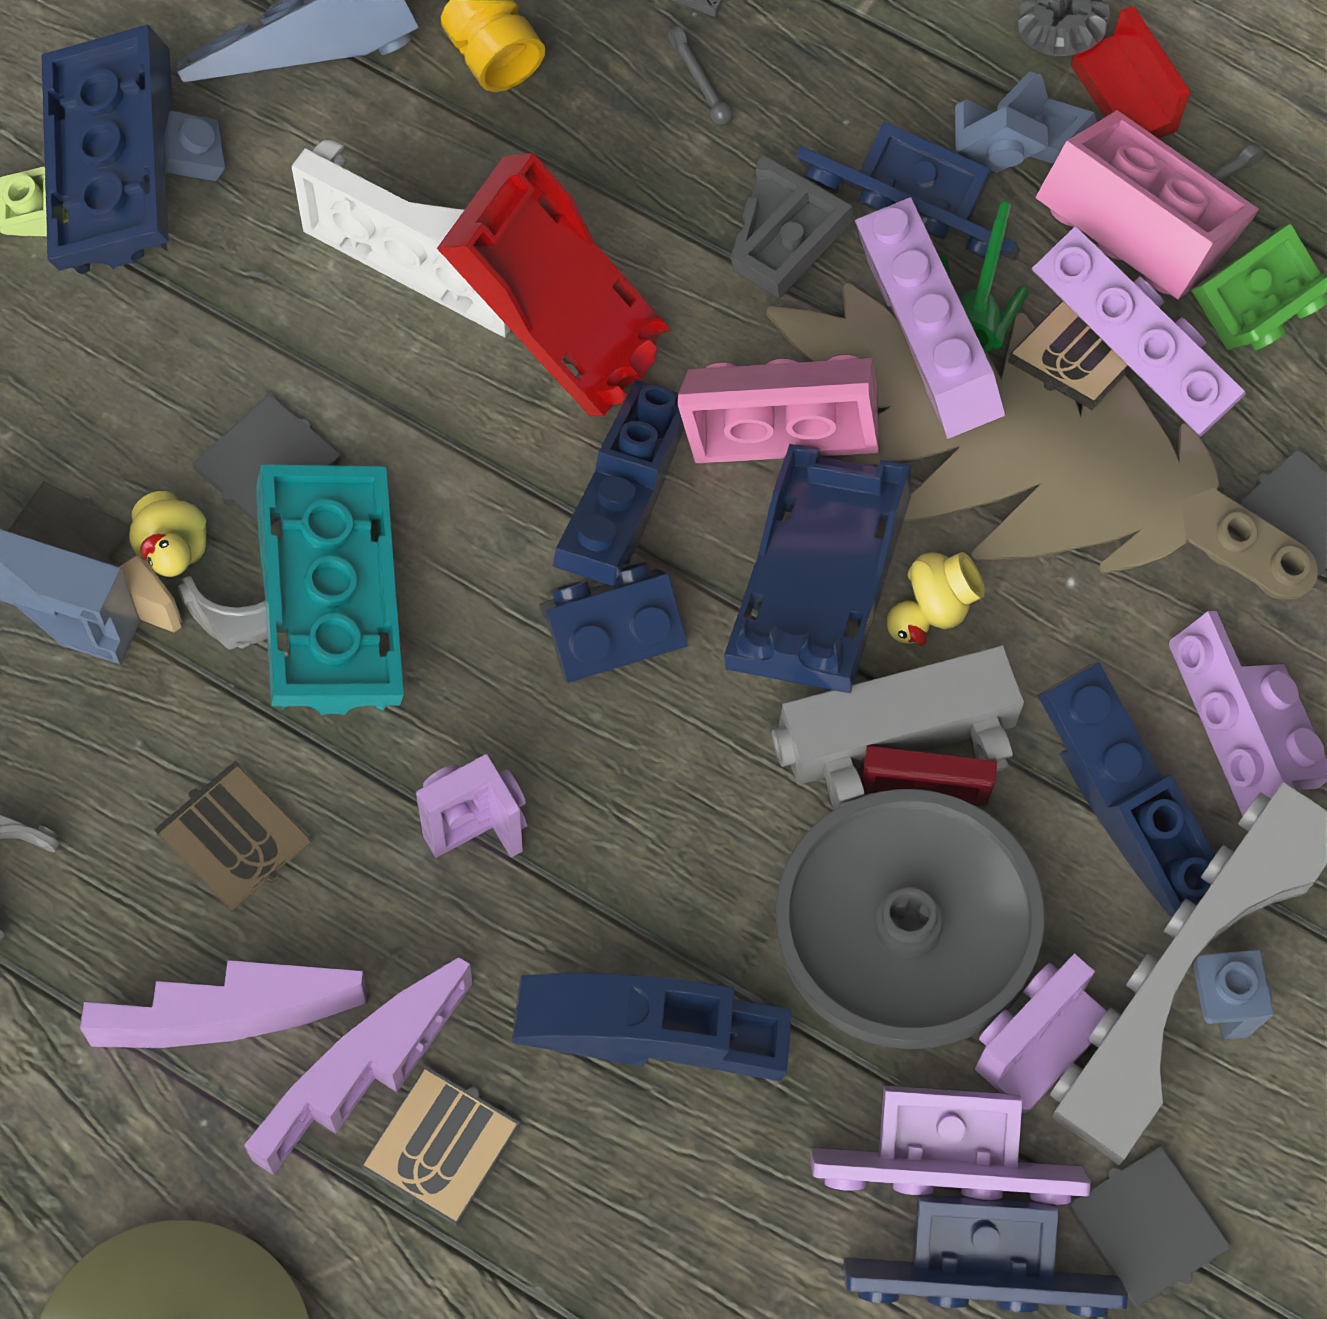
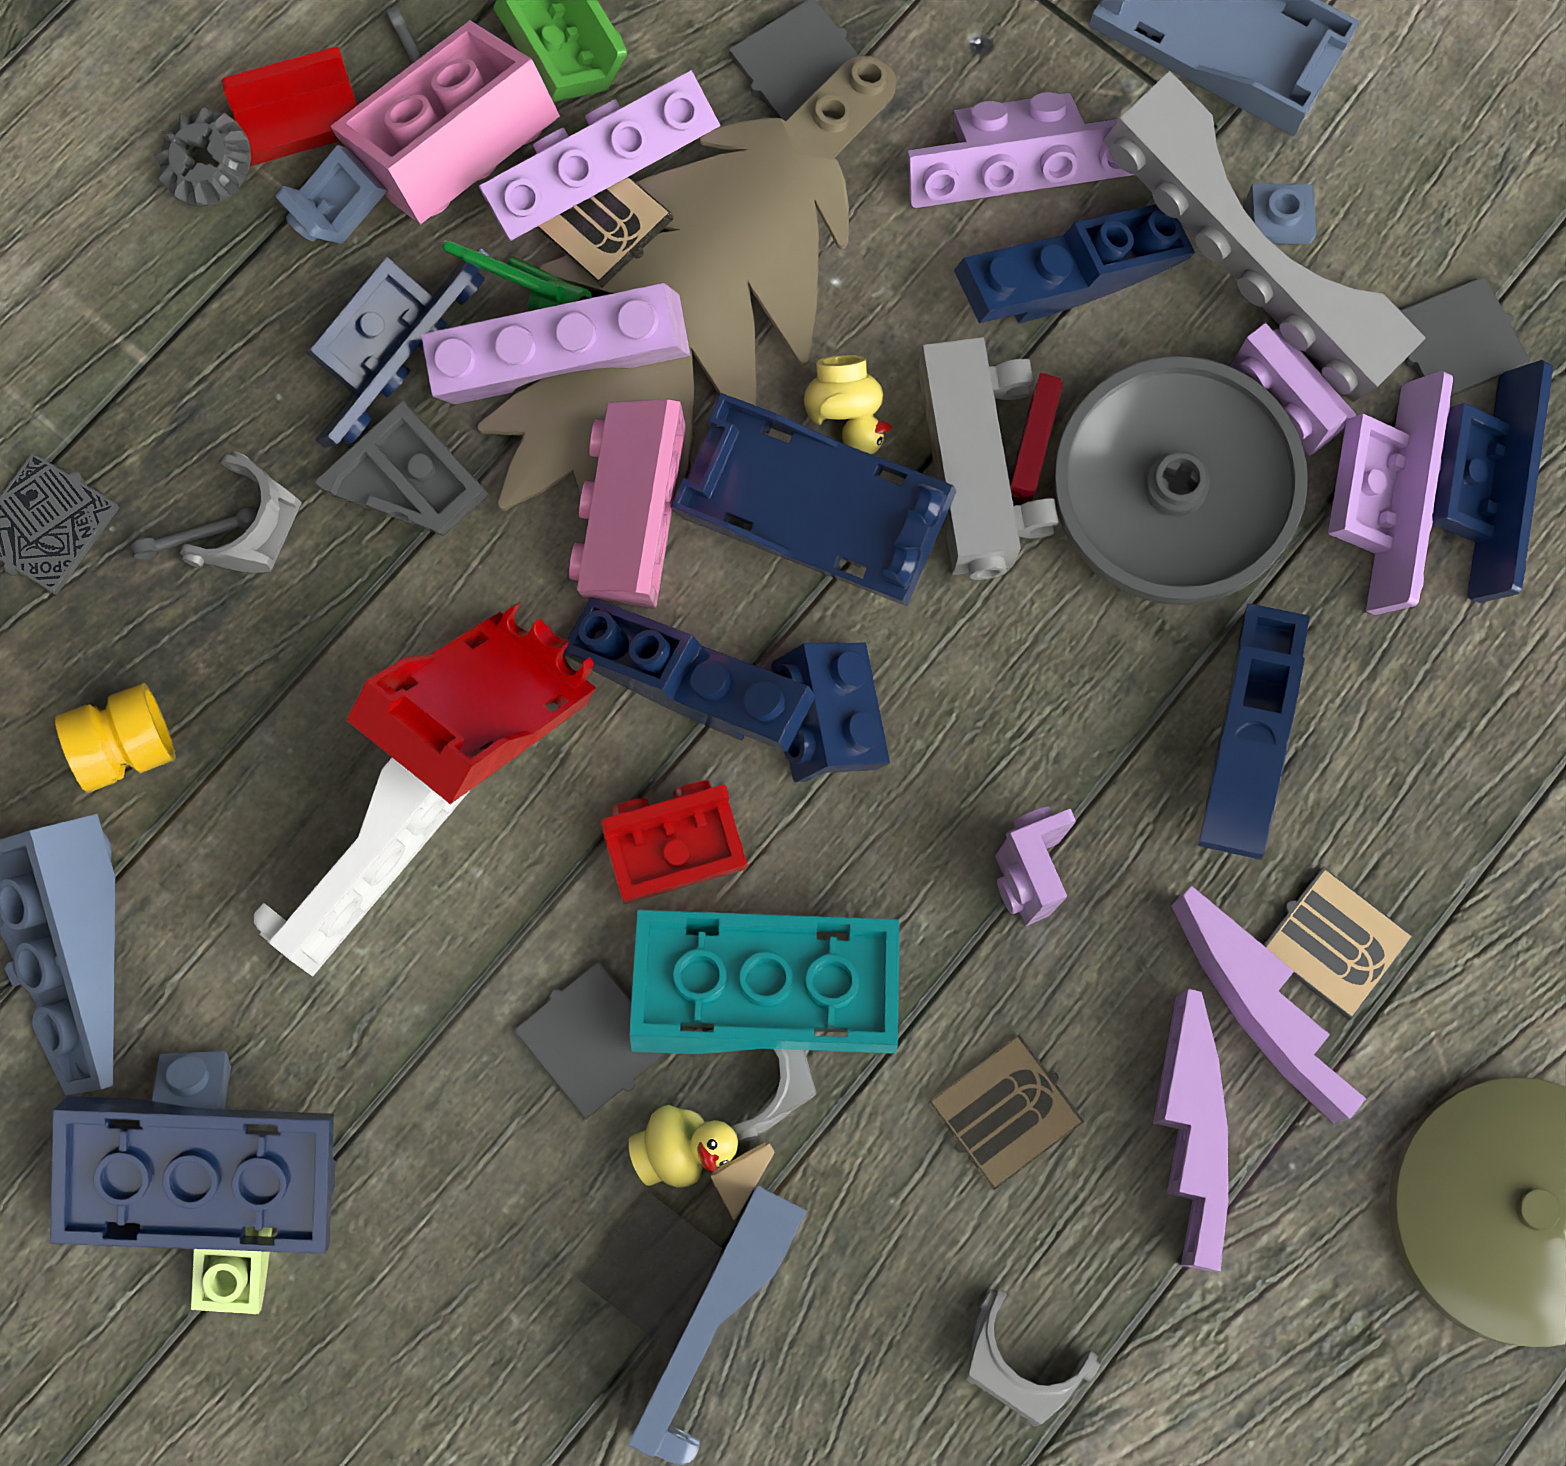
camera: 85 degrees left, 10 degrees up
sand blue bracket [955,99,1048,173] -> none
none -> light grey helmet [180,451,302,573]
none -> red bracket [600,780,748,905]

